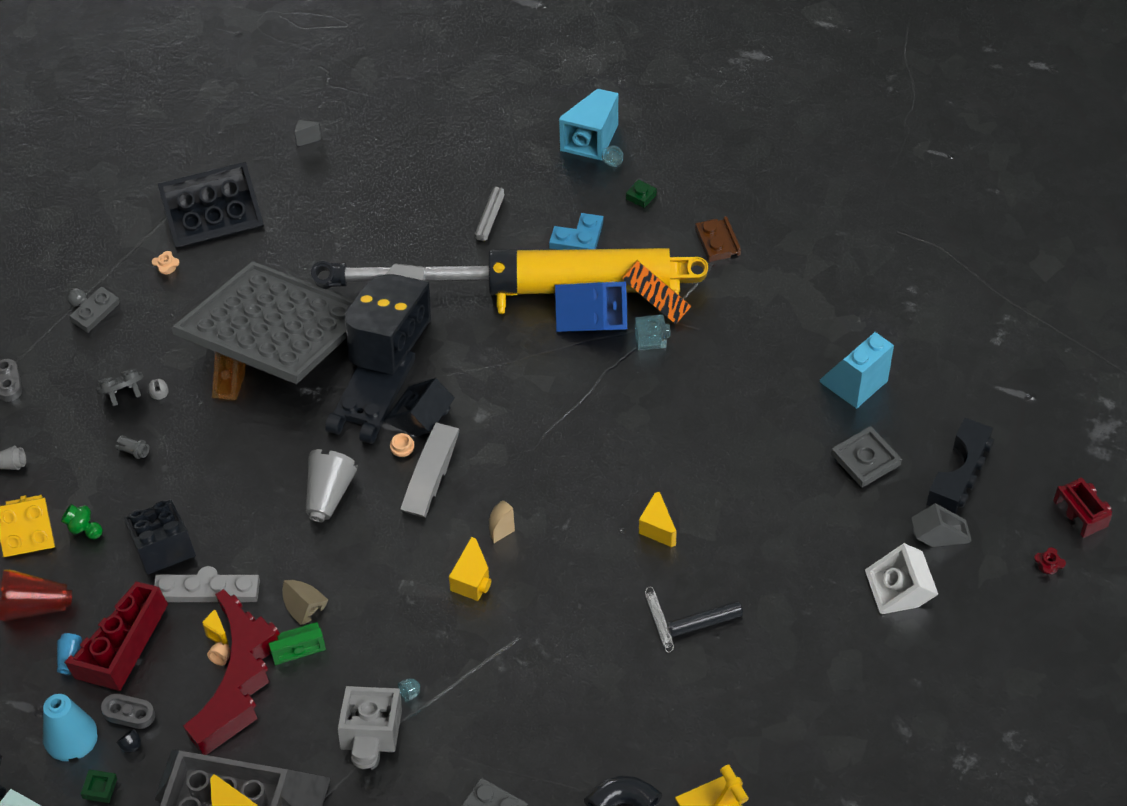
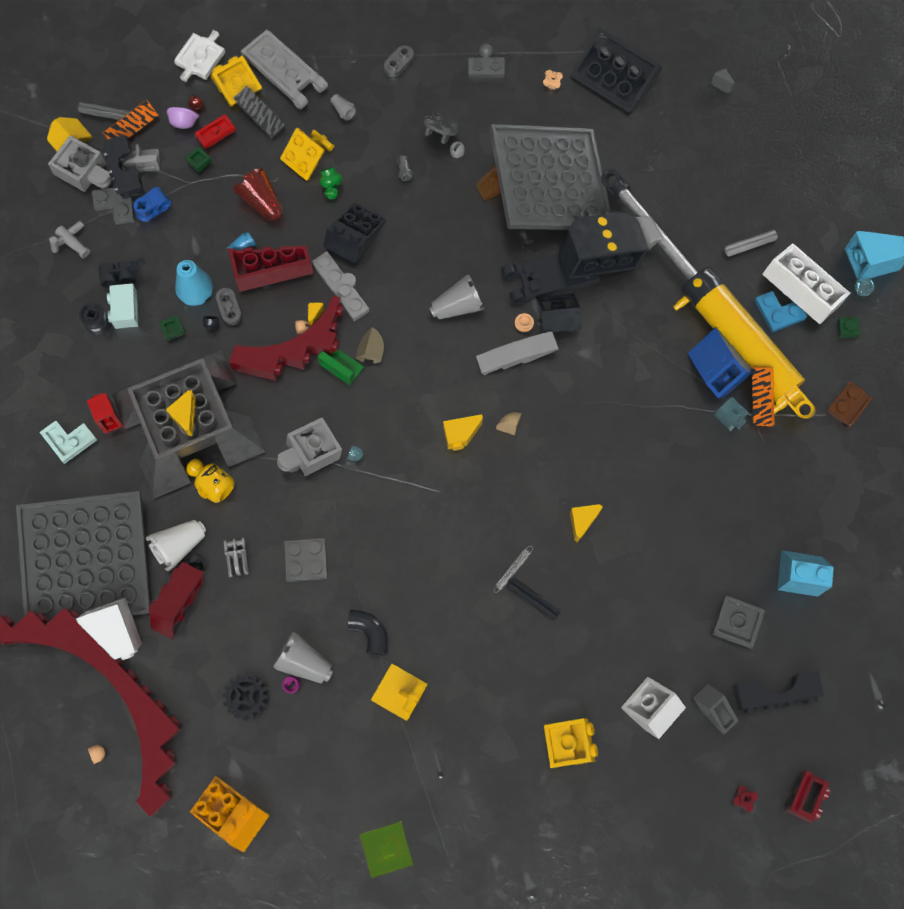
camera: 50 degrees right, 20 degrees up
none -> yellow plate [544,718,598,768]
none -> white brick [762,243,850,324]

